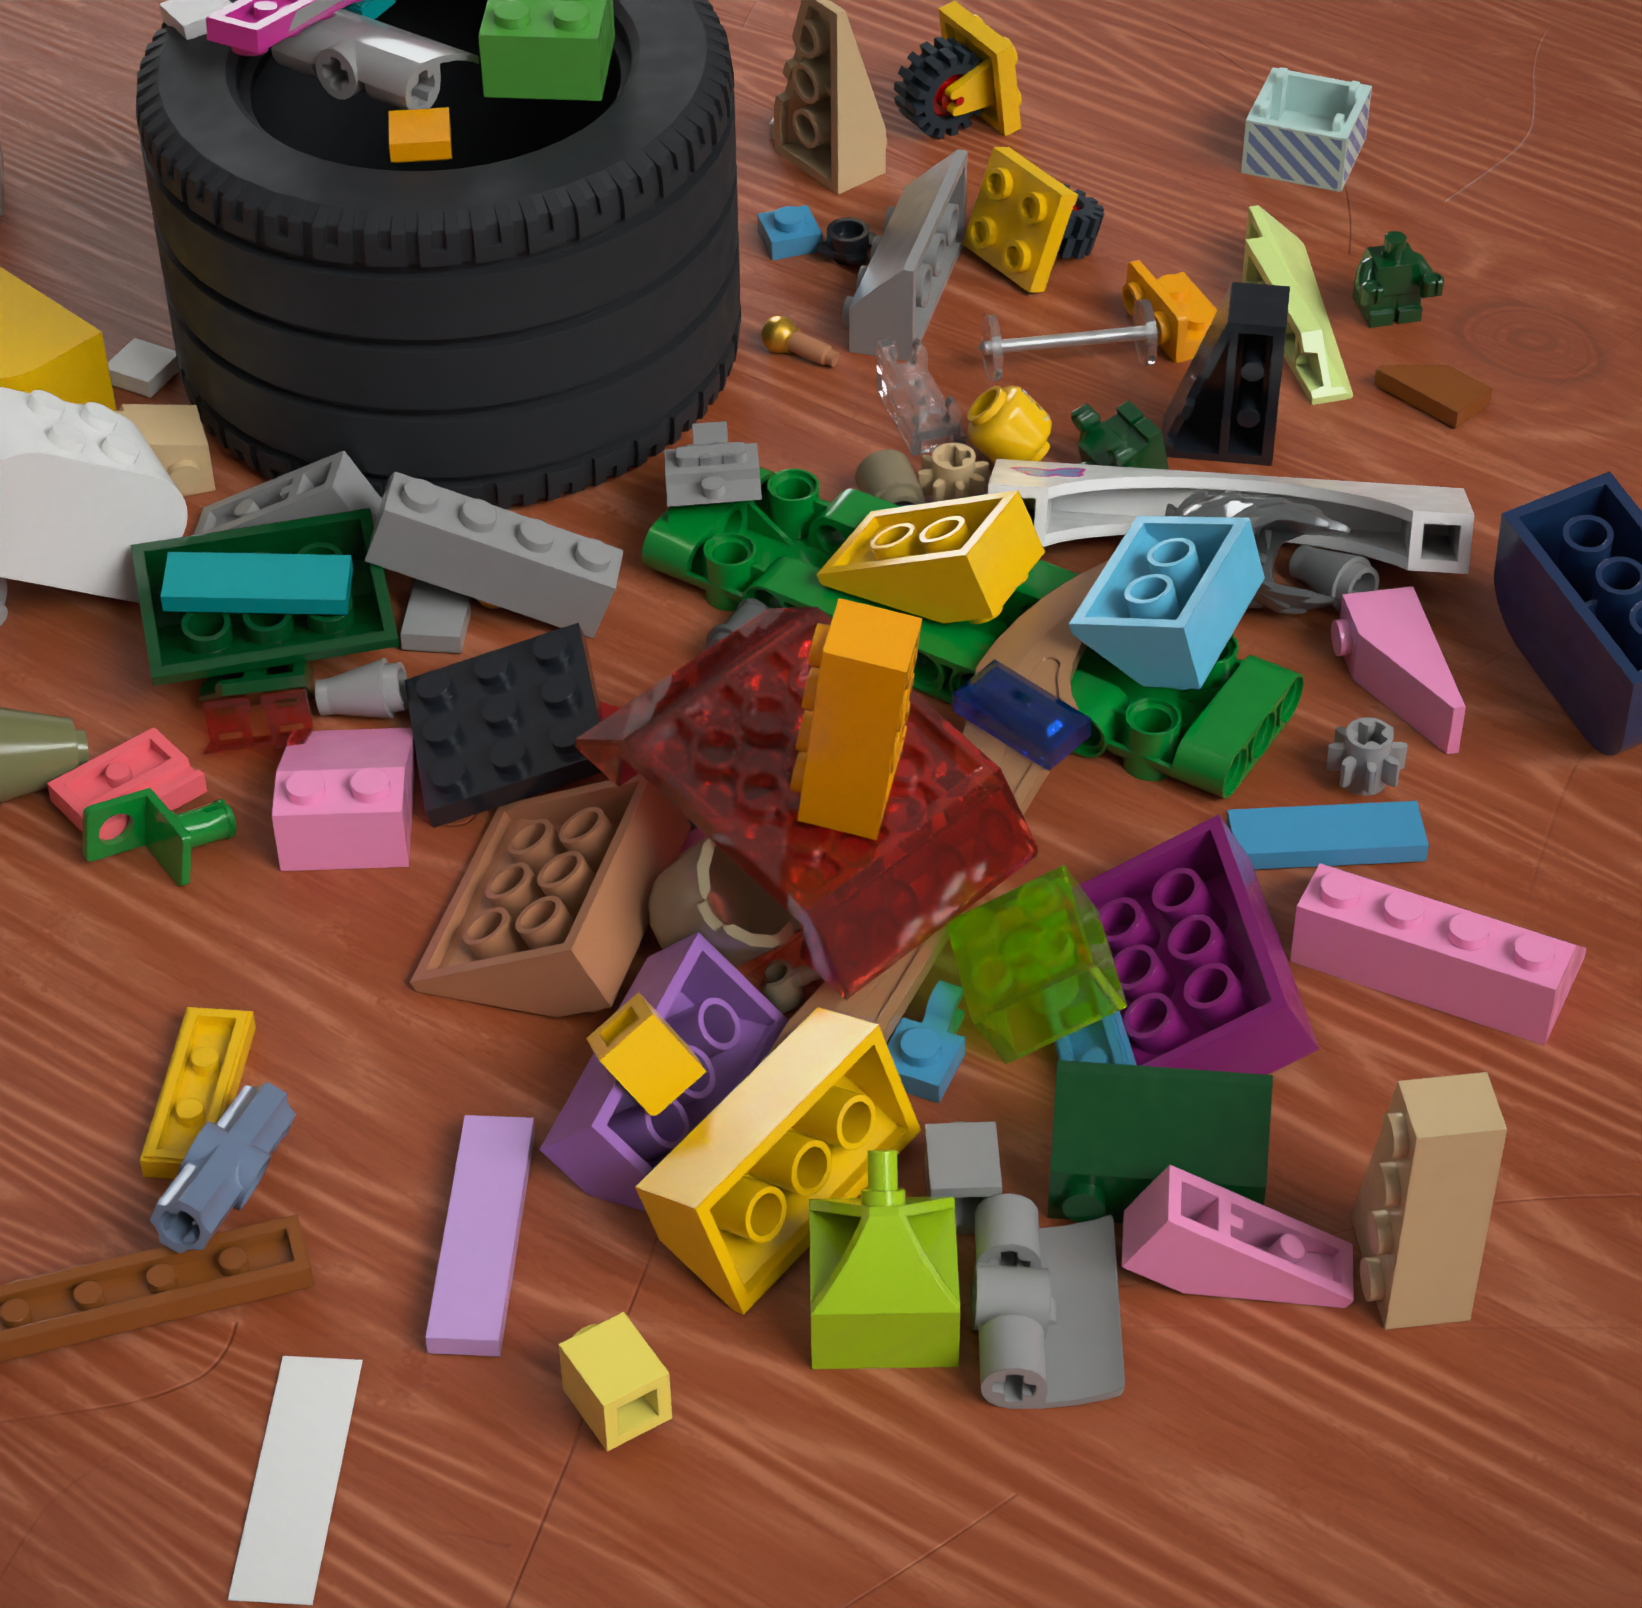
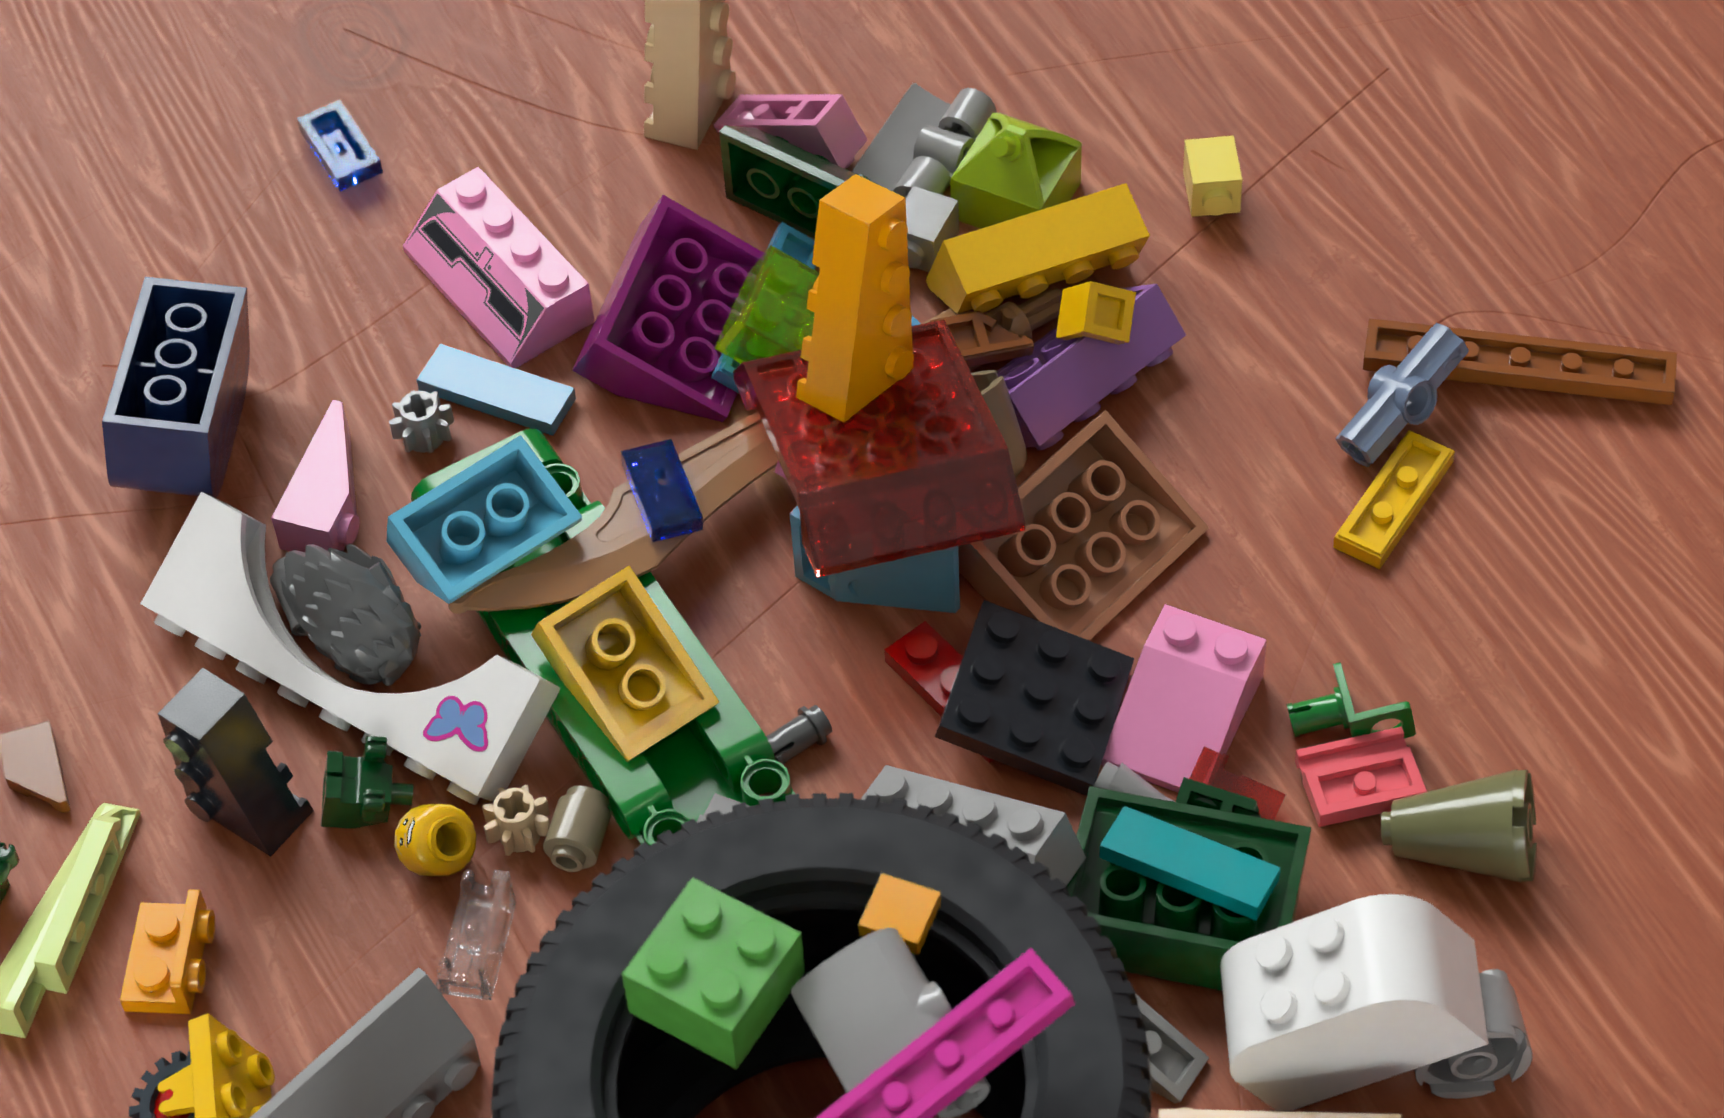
camera: 150 degrees left, 10 degrees up
white sticker [228,1356,363,1605] -> none
lavender tile [425,1115,535,1356] -> none
axle [977,299,1159,381] -> none
none -> dark orange tile [929,311,1034,372]

